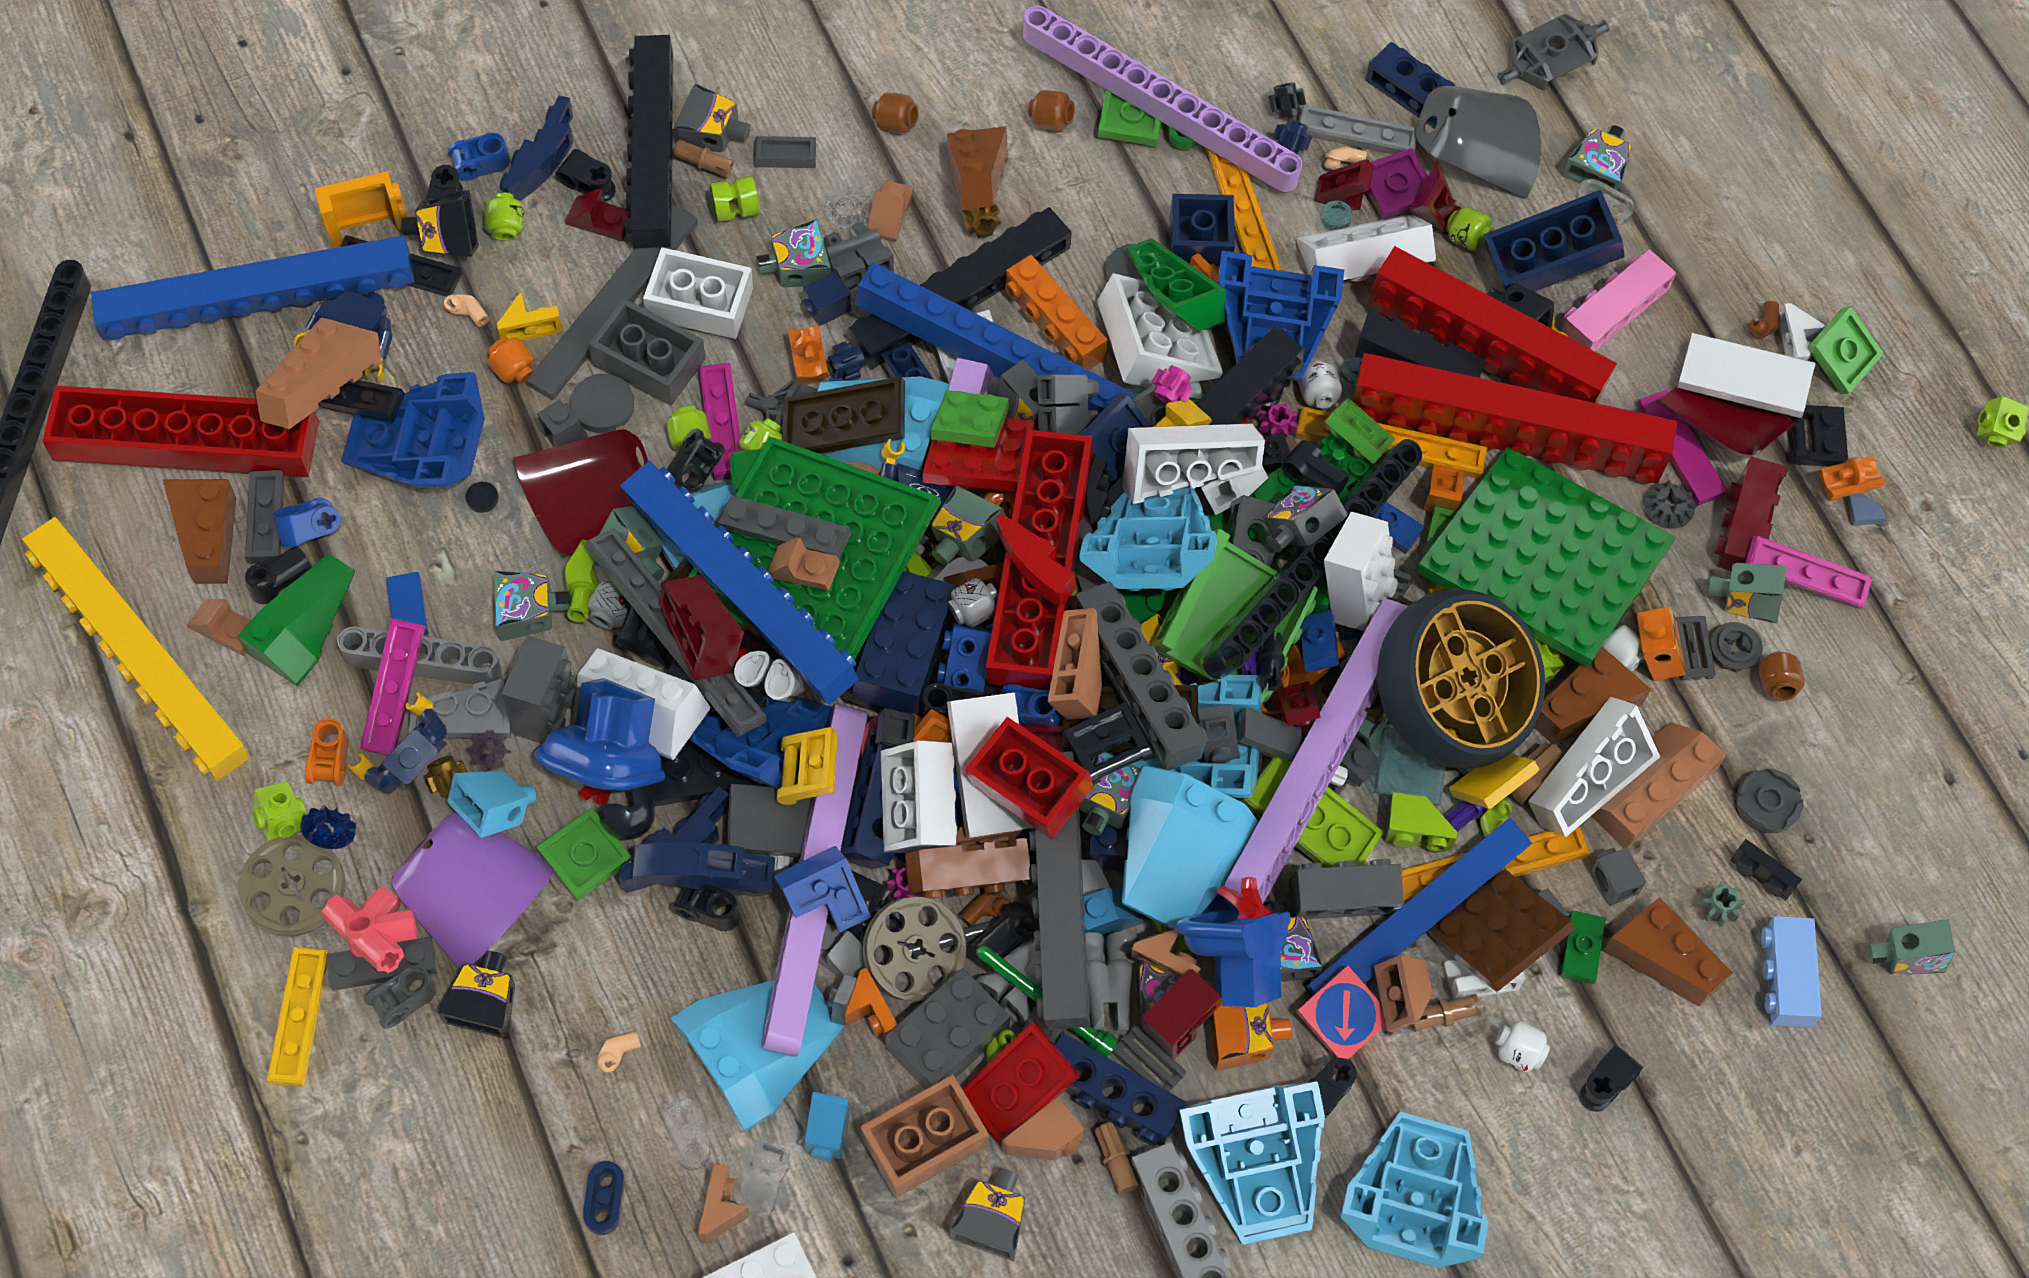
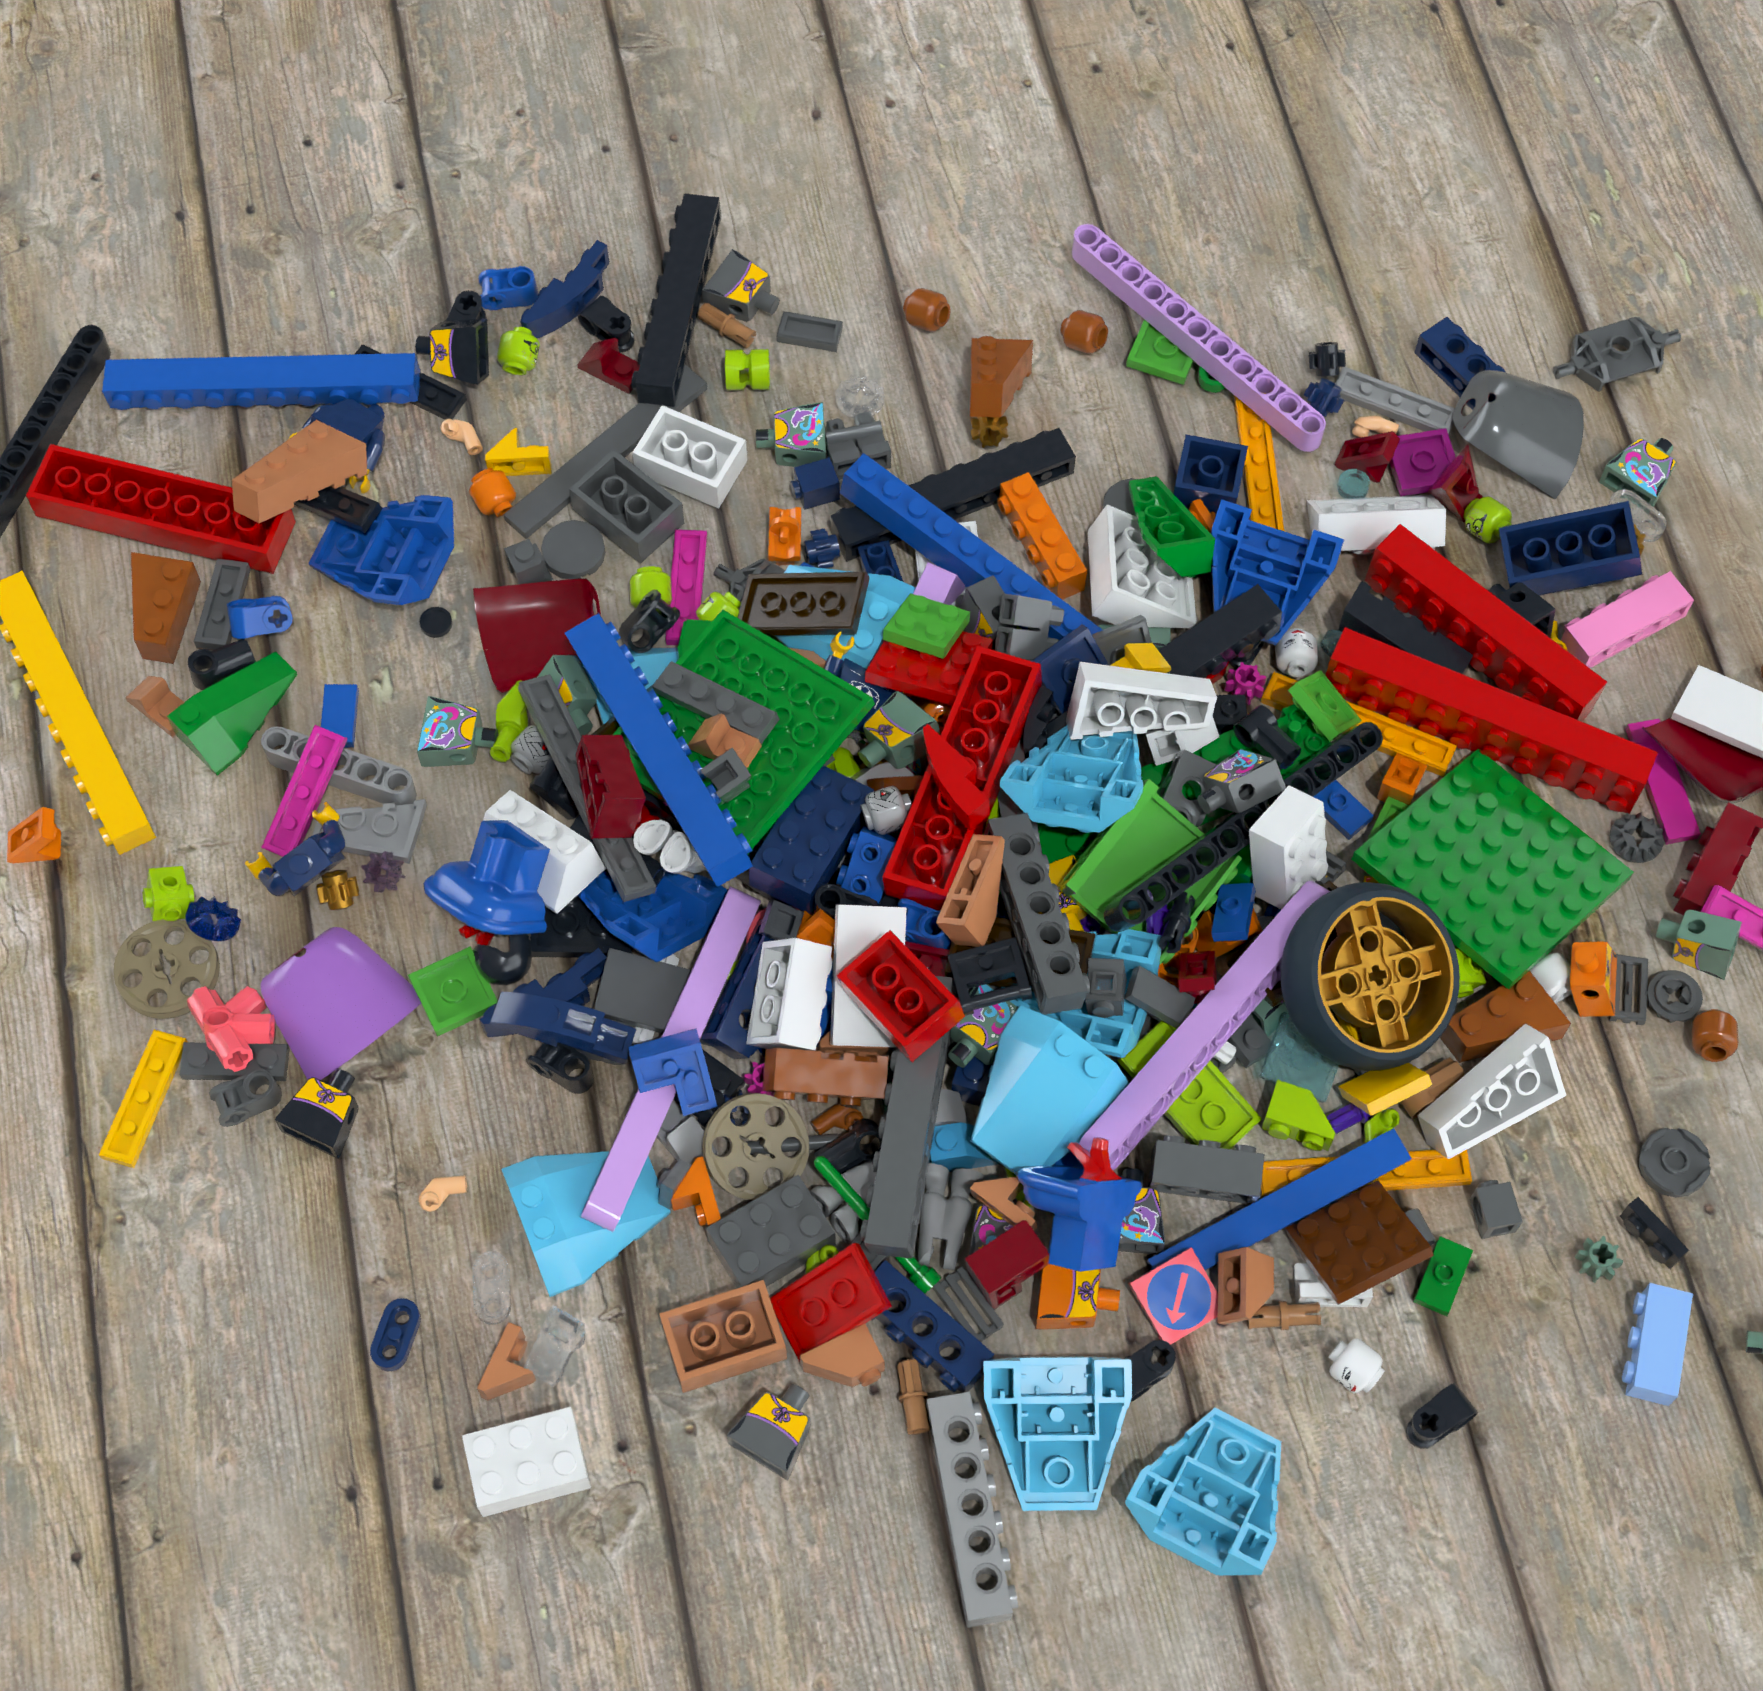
camera: 15 degrees right, 0 degrees up
orange piece [305,718,349,786] -> none
light orange panel [314,171,407,248] -> none
medium azure torso [447,771,536,837] -> none
dark grey brick [501,635,576,744] -> none
yellow plate [777,727,838,805] -> none
dark azure slope [805,1092,850,1162] -> none
nougat slope [868,180,914,242] -> none
dark pink gear [1151,365,1193,404] -> none
nougat slope [1591,722,1727,849] -> none
dark orange wedge [1603,897,1733,1007] -> none
none -> orange slope [7,807,61,864]
none -> dark grey window [701,747,752,803]

